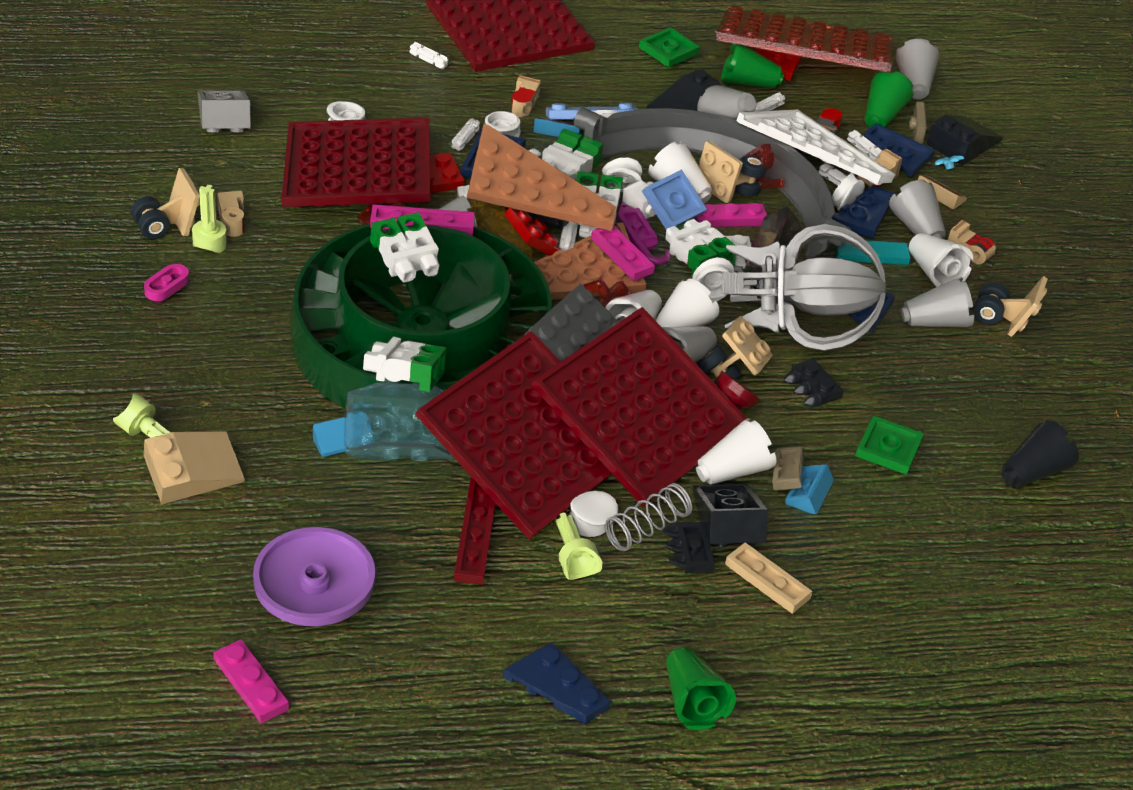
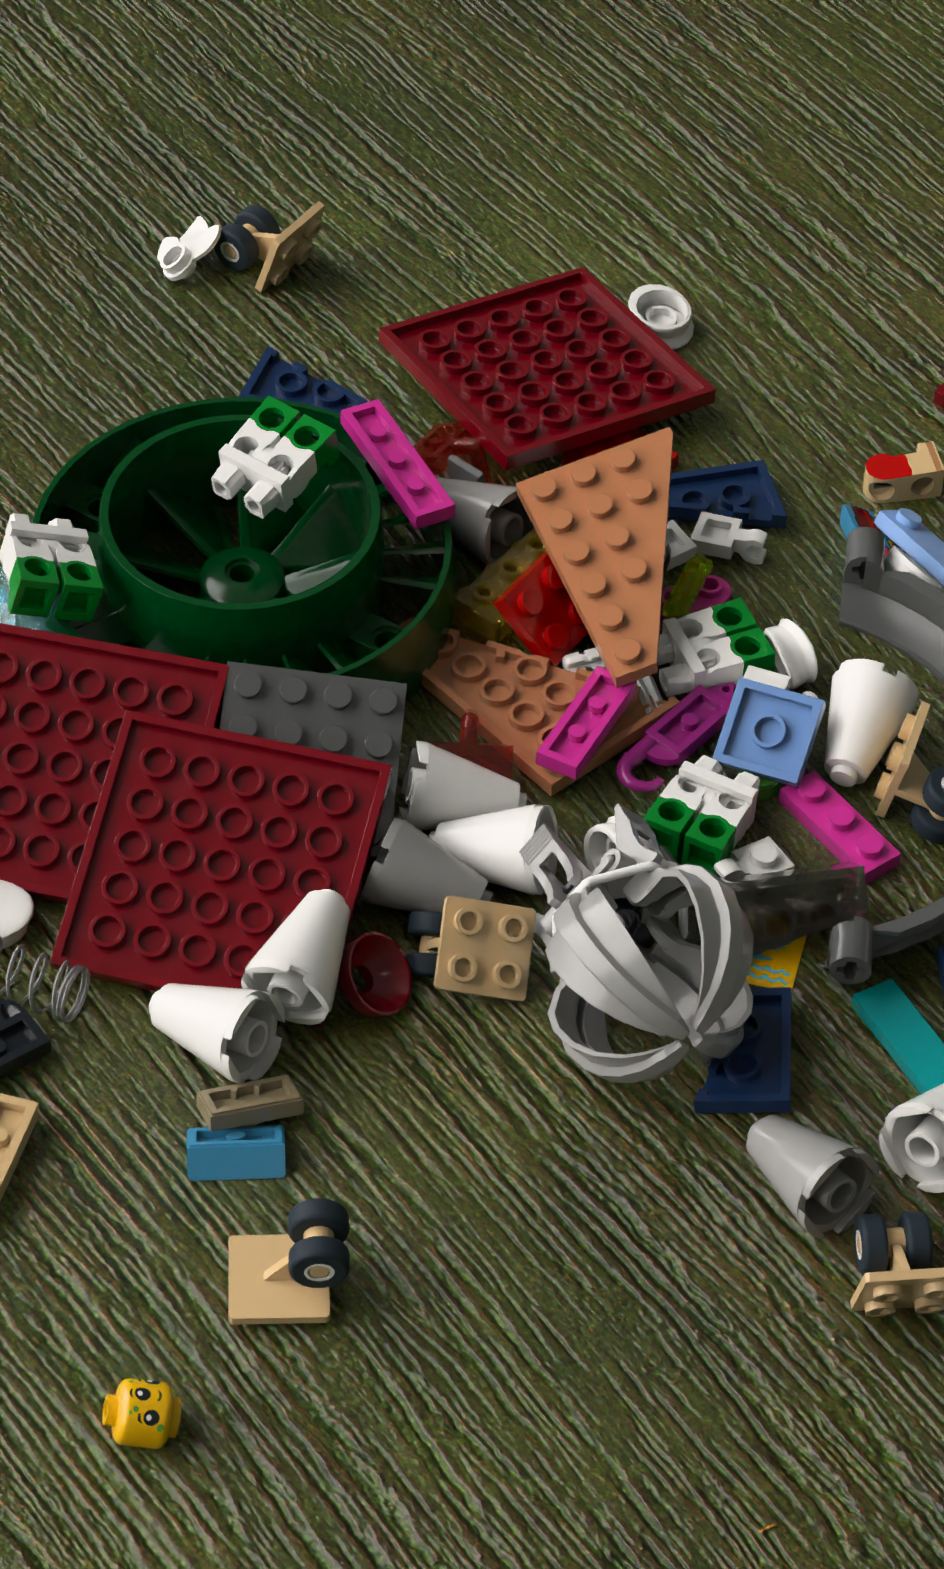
camera: 65 degrees right, 5 degrees up
dark pink plate [144,264,189,302] -> none
yellowish green piece [192,185,227,253] -> none
light grey slope [198,90,250,132] -> none
tan leg [217,190,245,237] -> none
white axle [410,42,449,69] -> none
white axle [451,118,480,151] -> none
white piece [485,111,521,137] -> none
hips [542,128,603,181] -> none
black slope [693,483,768,547] -> none
black plate [783,358,844,407] -> none
green plate [855,416,924,475] -> none
black cone [1001,420,1079,488] -> none
none -> yellow head [102,1378,181,1449]
none -> white plate [157,216,221,281]
none -> tan plate [228,1198,350,1325]
none -> dark blue wing [238,346,368,414]
none -> white cone [241,889,350,1025]

